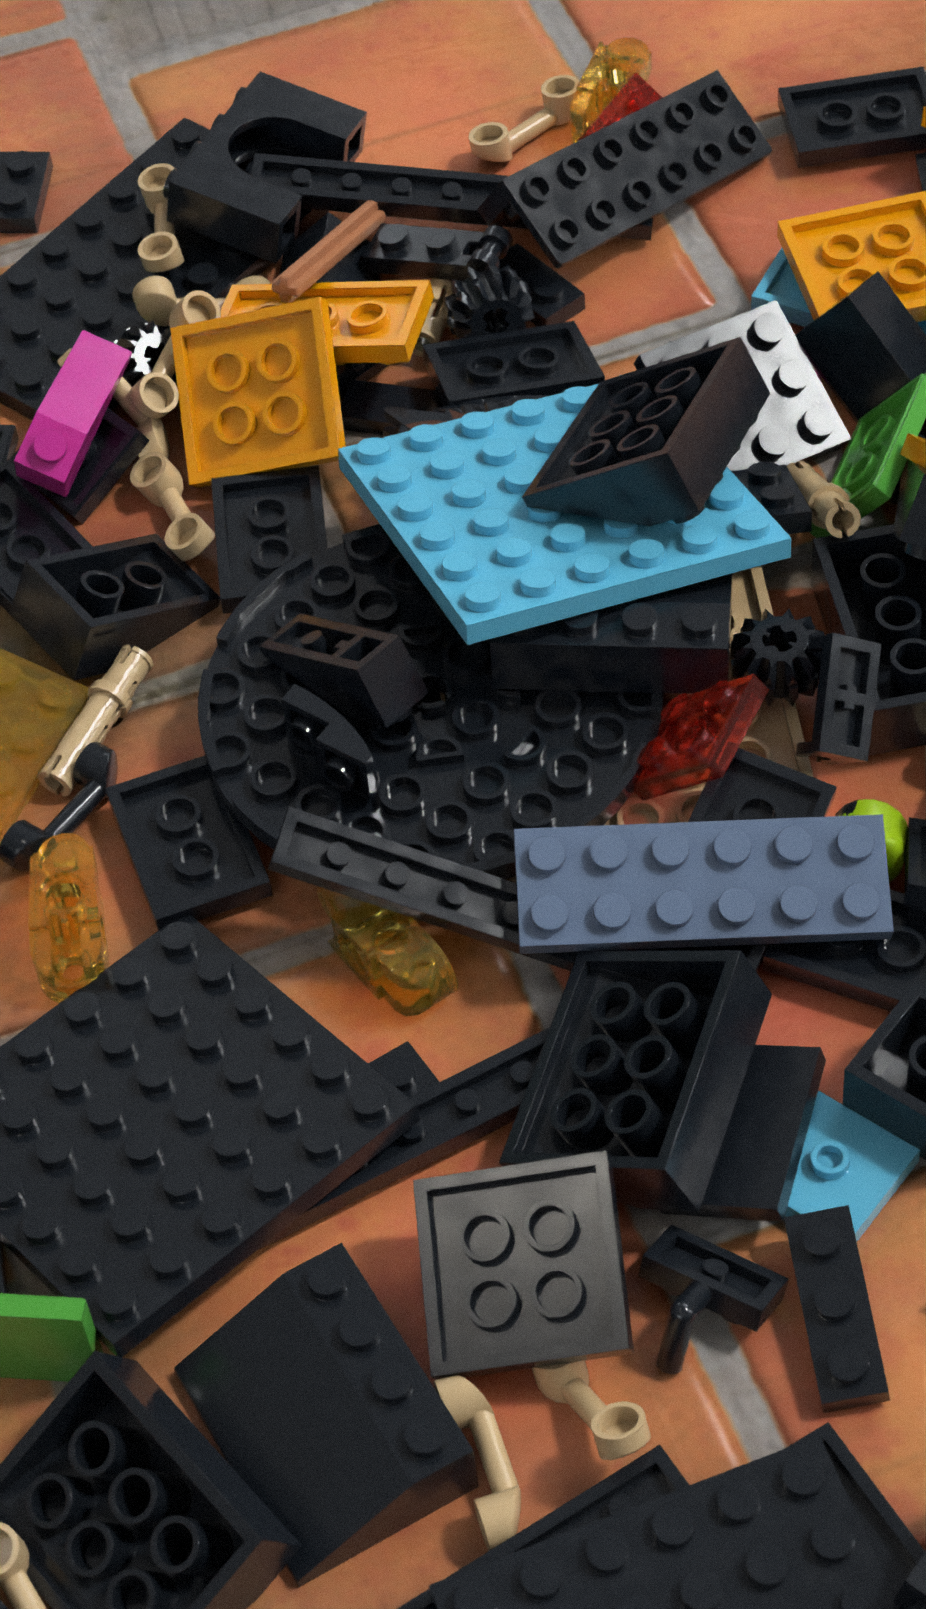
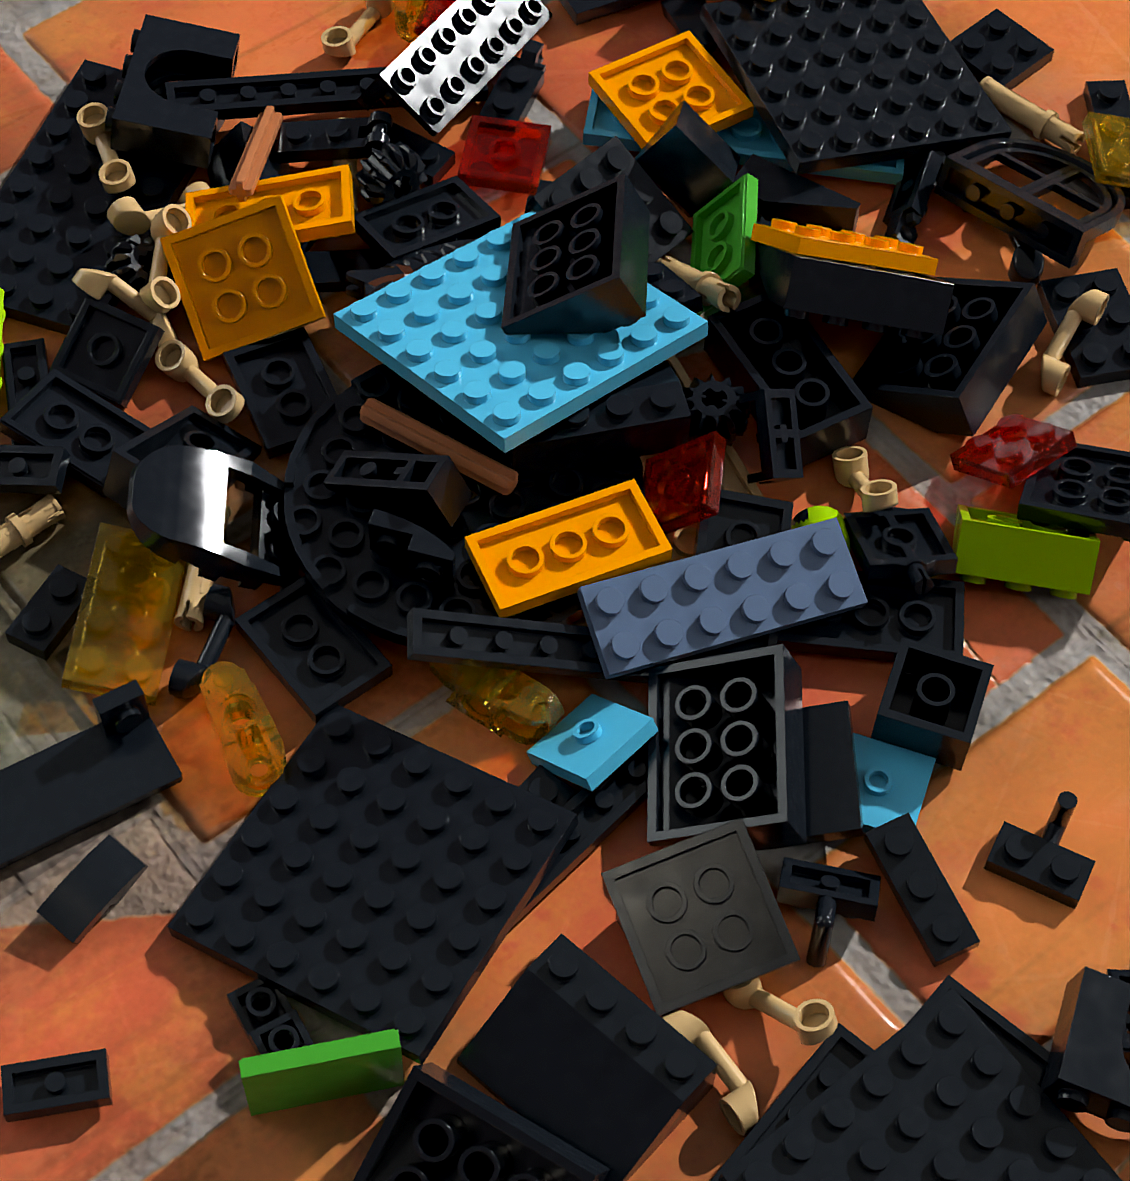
camera: 25 degrees left, 5 degrees up
dark pink slope [14,330,132,497] -> none
none -> black slope [127,445,301,590]
none -> nougat axle [359,398,519,495]
none -> clear red plate [458,115,551,195]
none -> light orange plate [464,479,673,618]
none -> black hinge [479,39,546,135]
none -> medium azure plate [526,694,659,791]

